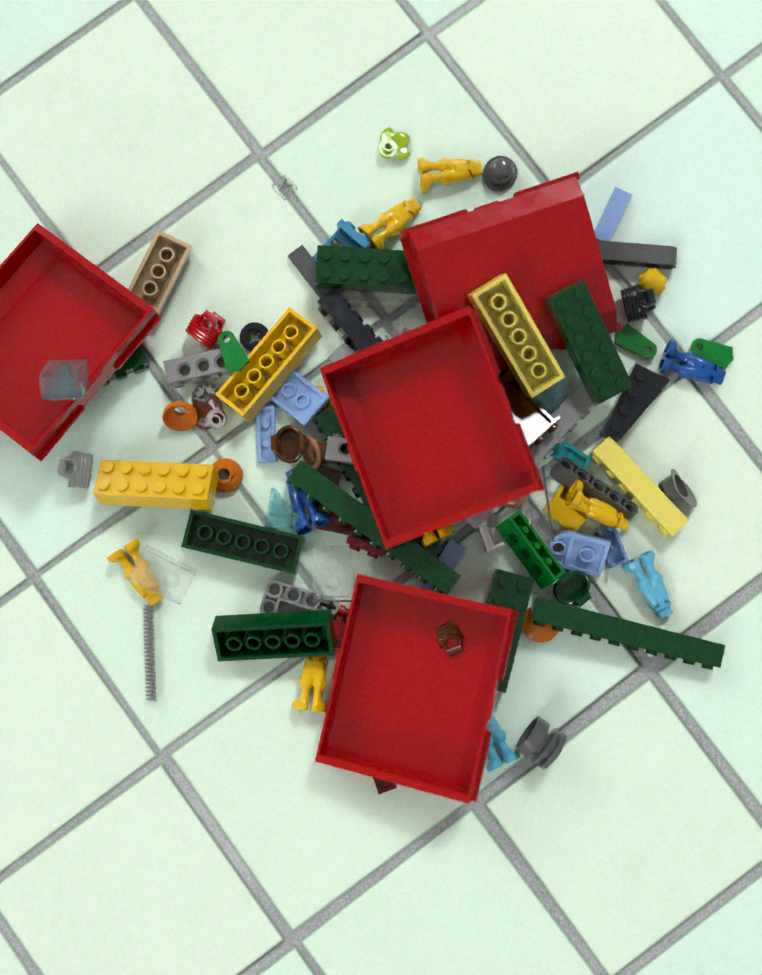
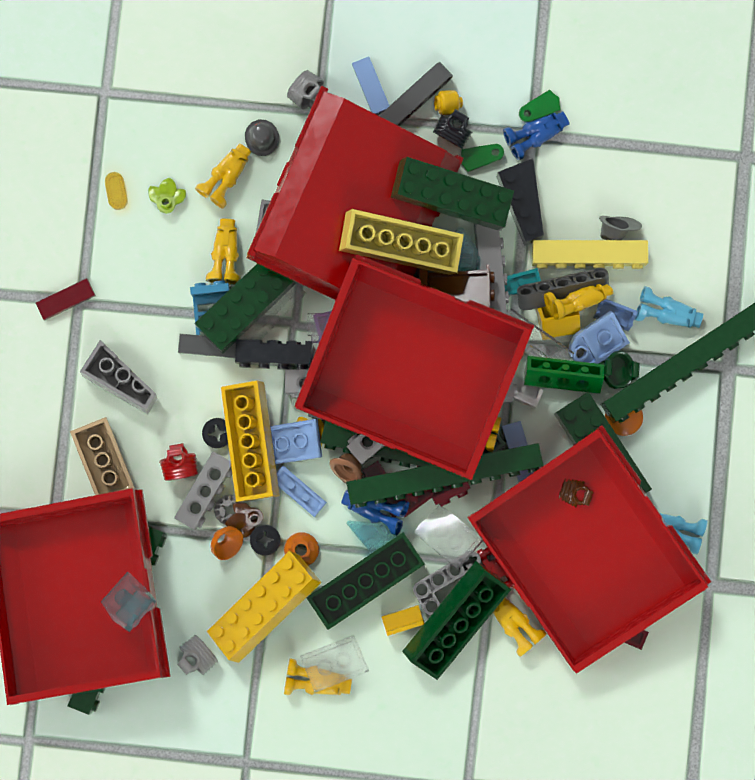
camera: 45 degrees left, 0 degrees up
light grey piece [142,605,157,702] -> none
green piece [218,331,250,372] -> none
clear tile [271,174,298,201] -> none
reddish brown piece [271,425,306,464] -> none
dark grey wheel [515,716,567,770] -> none
none -> dark red tile [36,278,96,321]
none -> light grey wedge [80,340,158,415]
none -> clear yellow tile [105,172,128,210]
none -> black gear [250,525,281,556]
none -> light grey piece [287,70,324,110]
none -> yellow panel [381,605,424,636]

